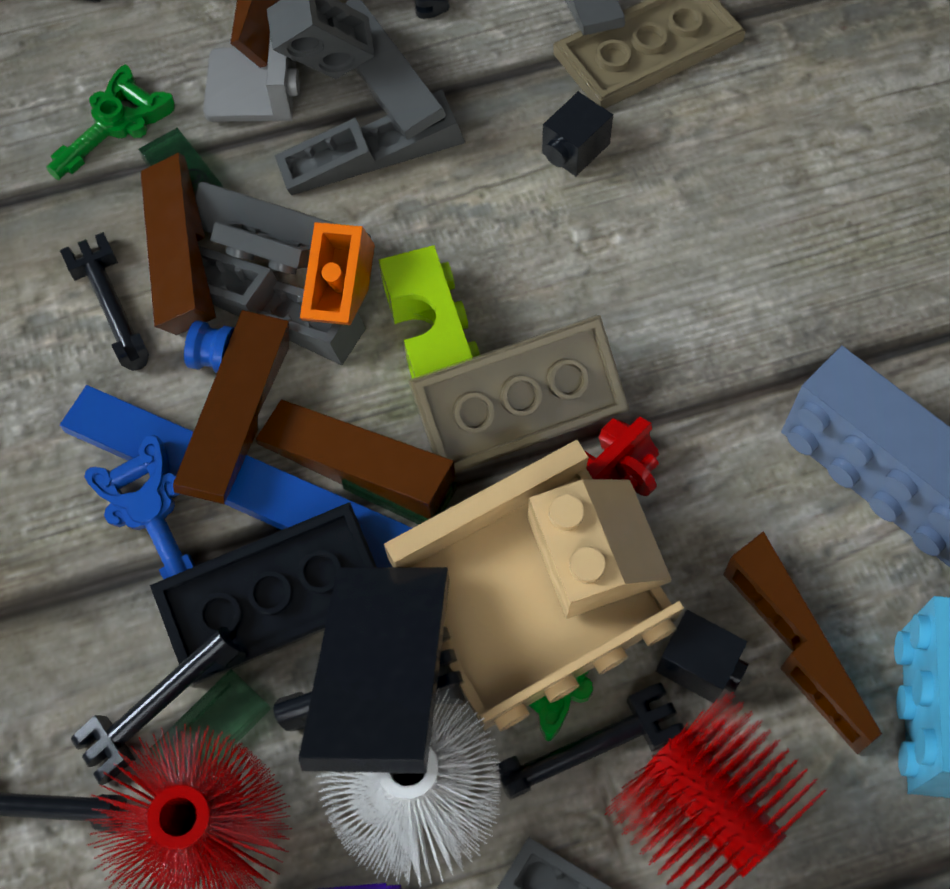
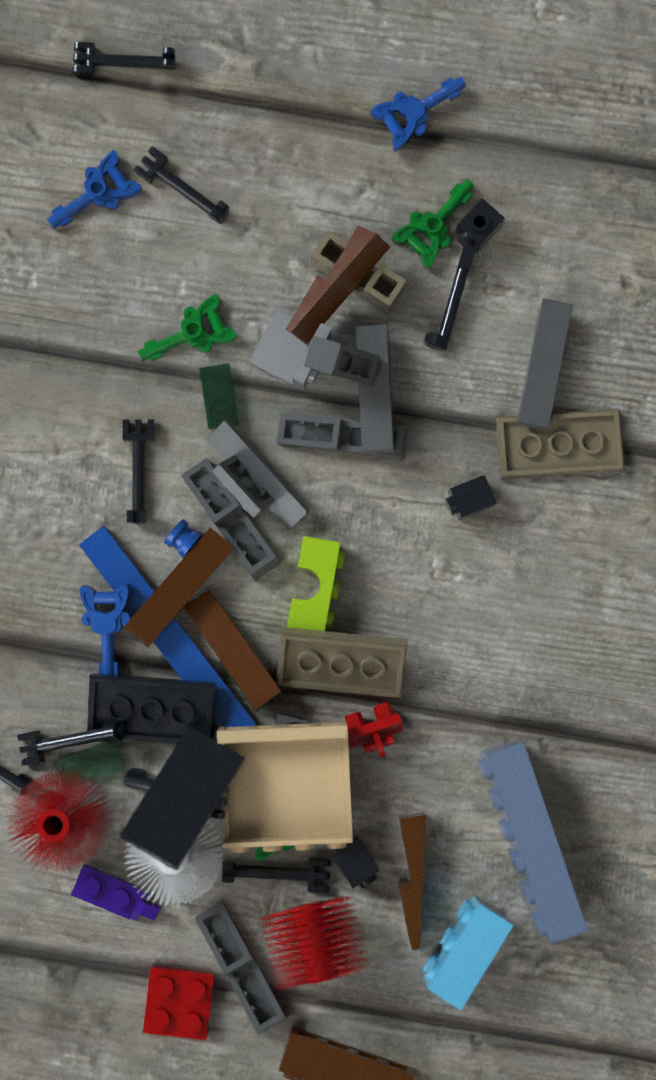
camera: 20 degrees right, 20 degrees up
reddish brown slope [141,153,216,335] -> none
orange slope [300,222,375,325] -> none
tan slope [527,479,672,619] -> none

